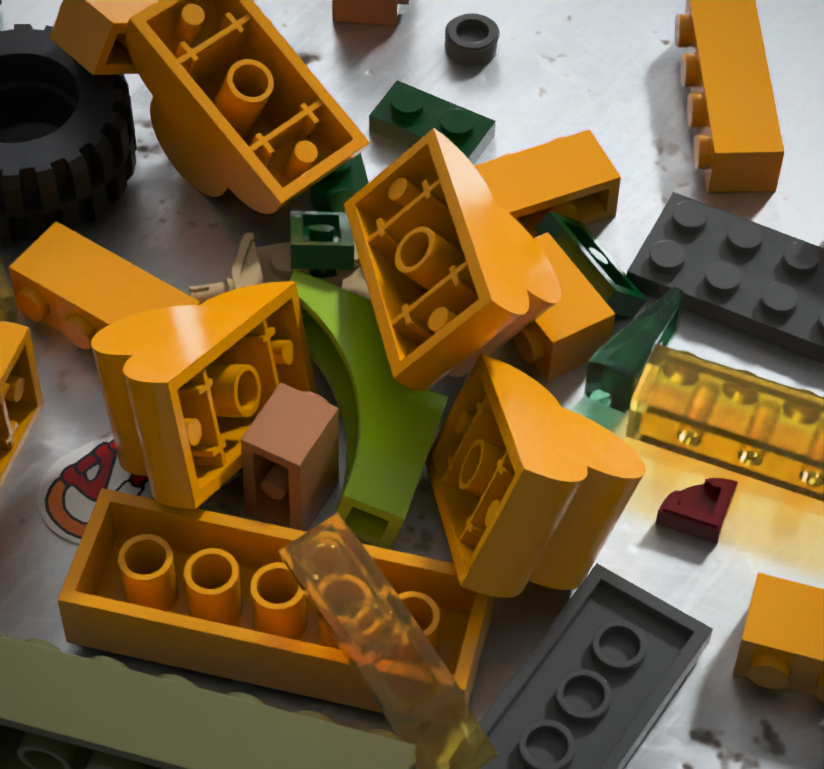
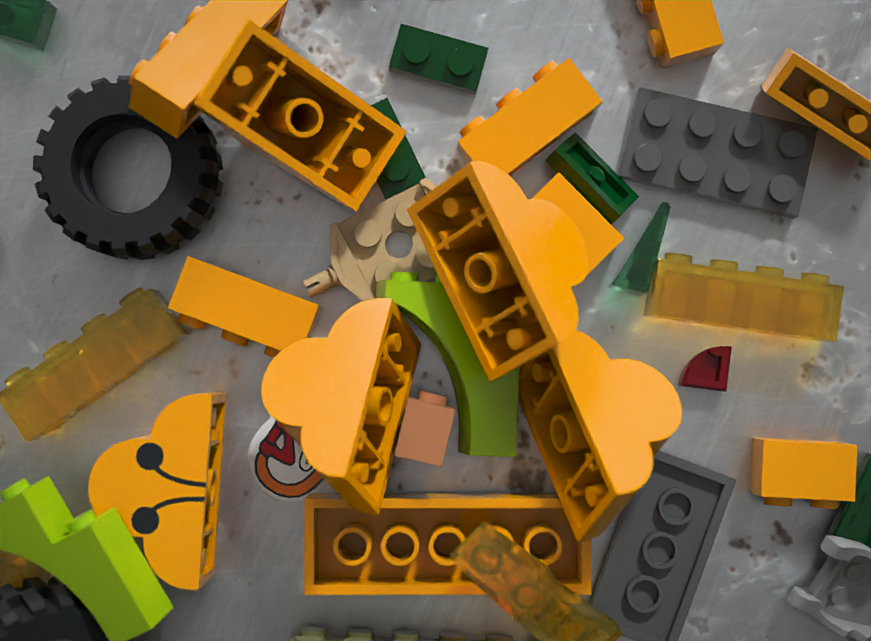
camera: 15 degrees left, 35 degrees up
dark green plate [290,211,355,278] -> none

